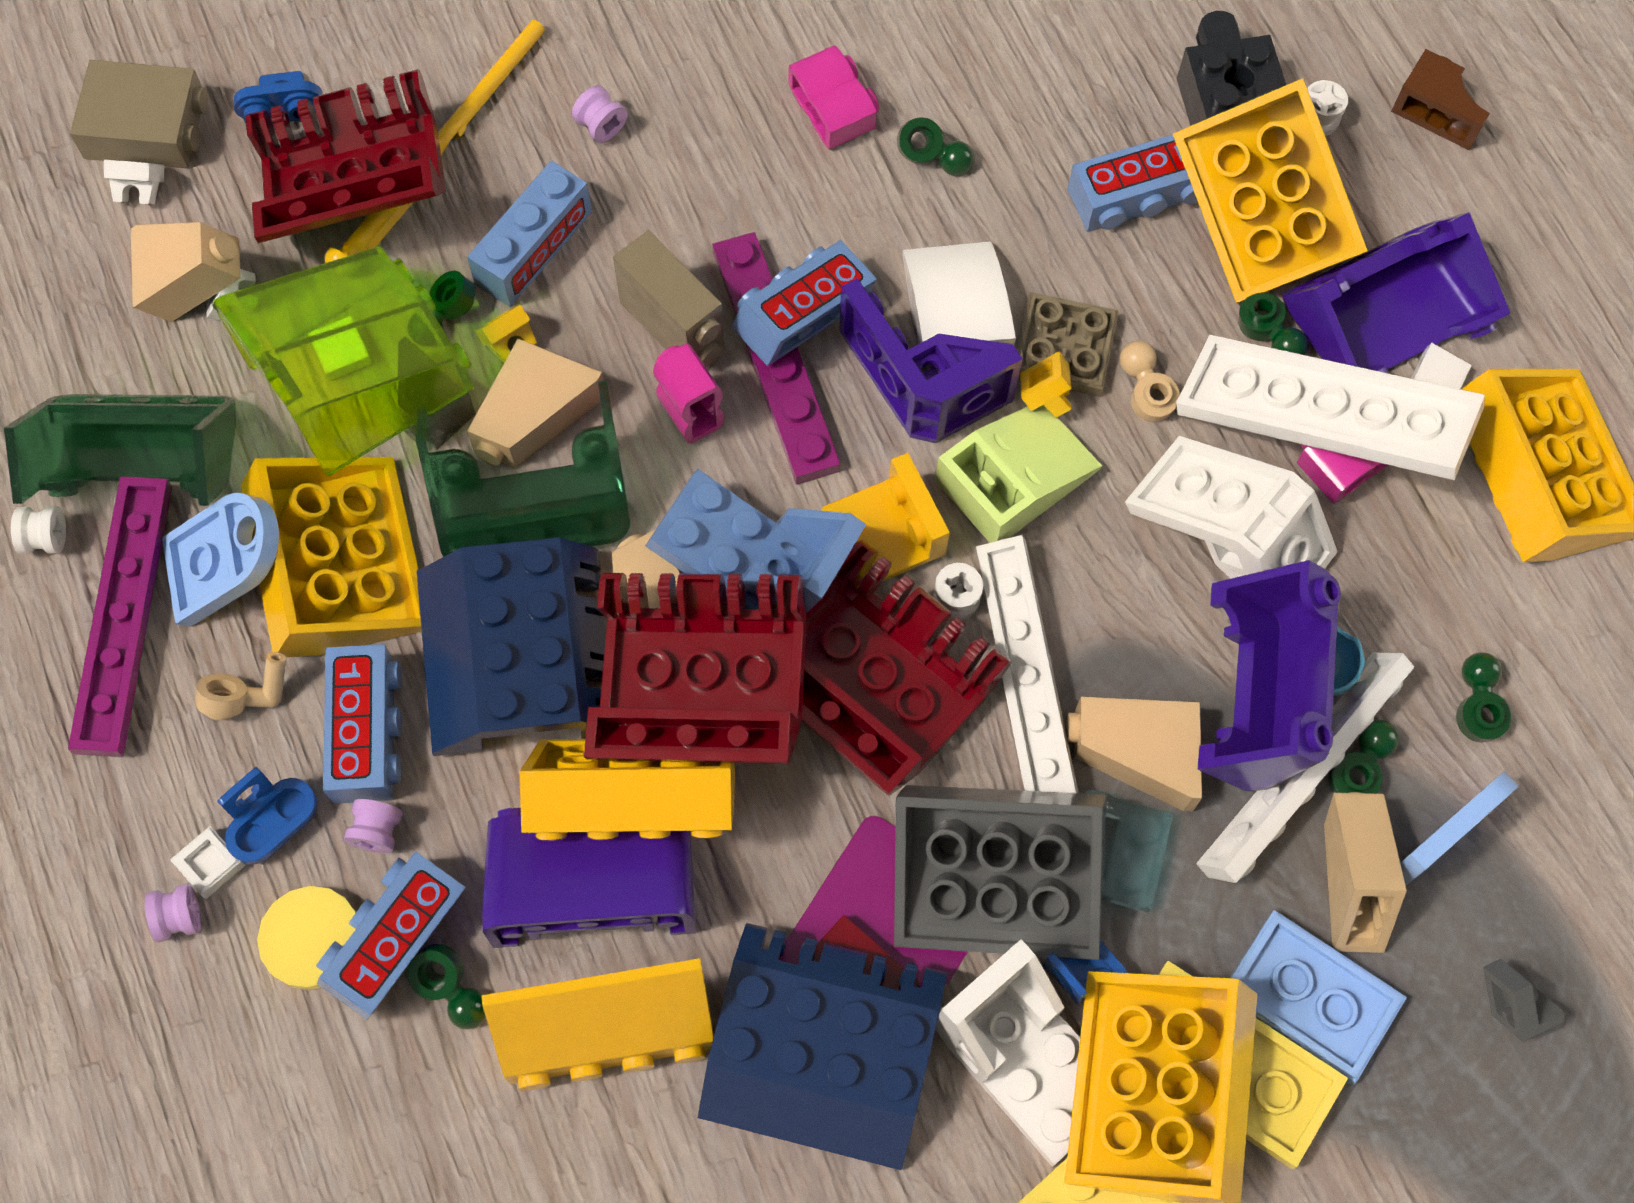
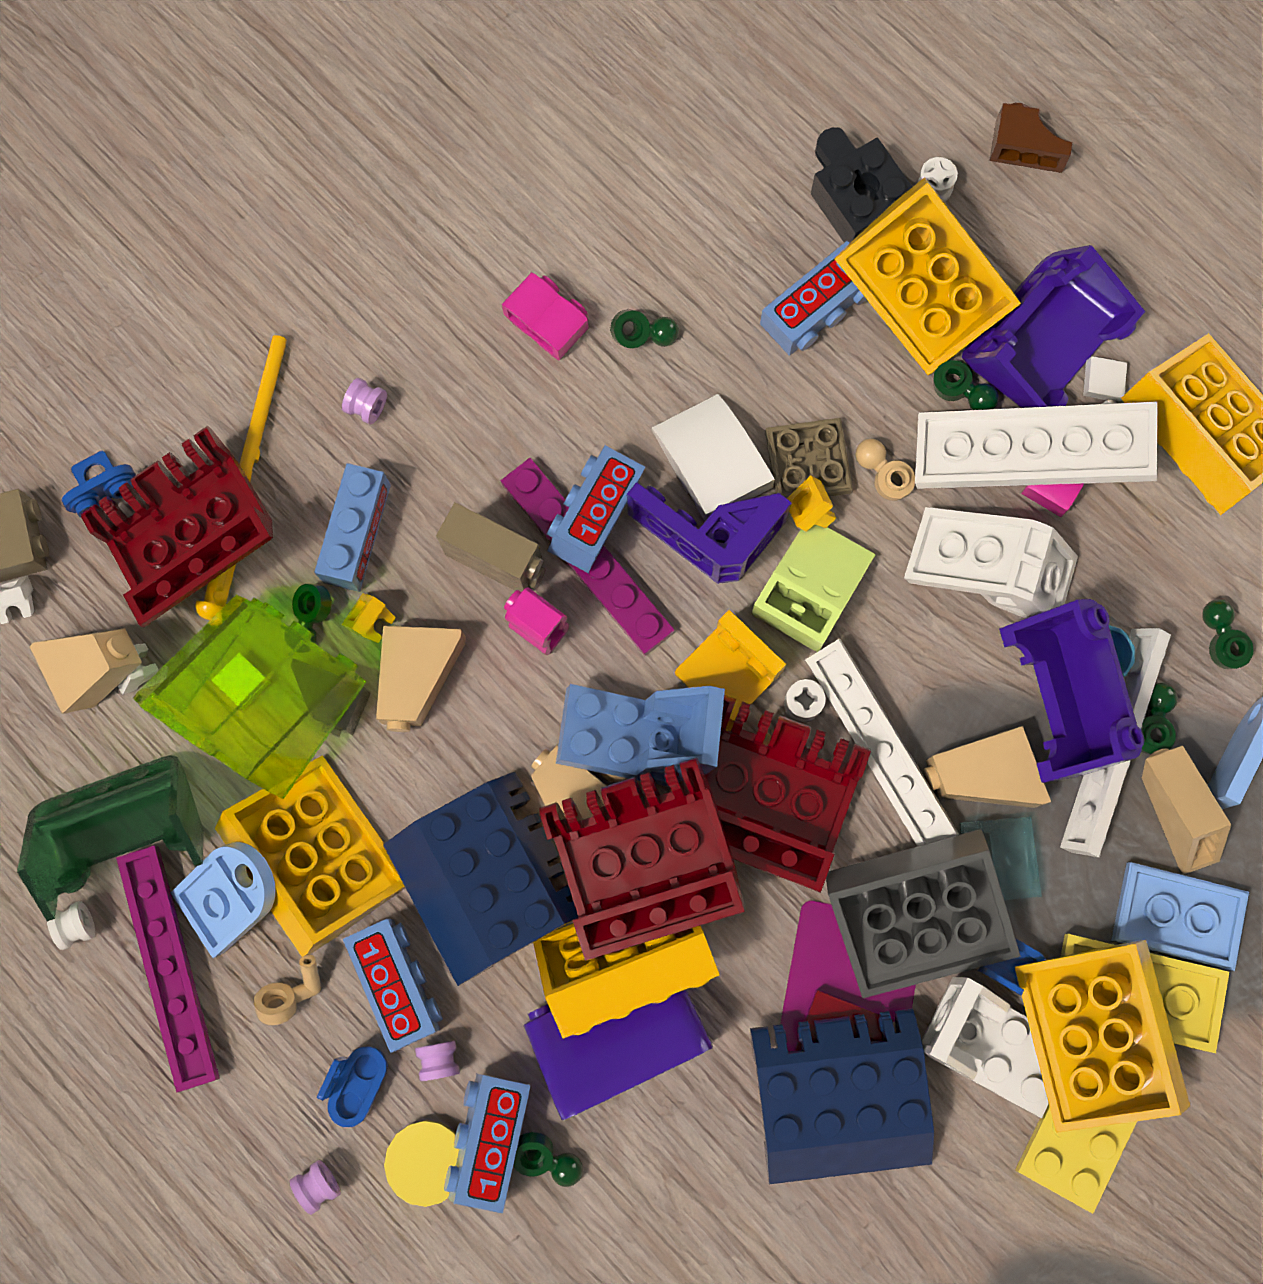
camera: 15 degrees left, 10 degrees up
white tile [170,826,246,899] -> none
clear green windscreen [416,380,630,557] -> none
yellow slope [481,958,714,1091] -> none

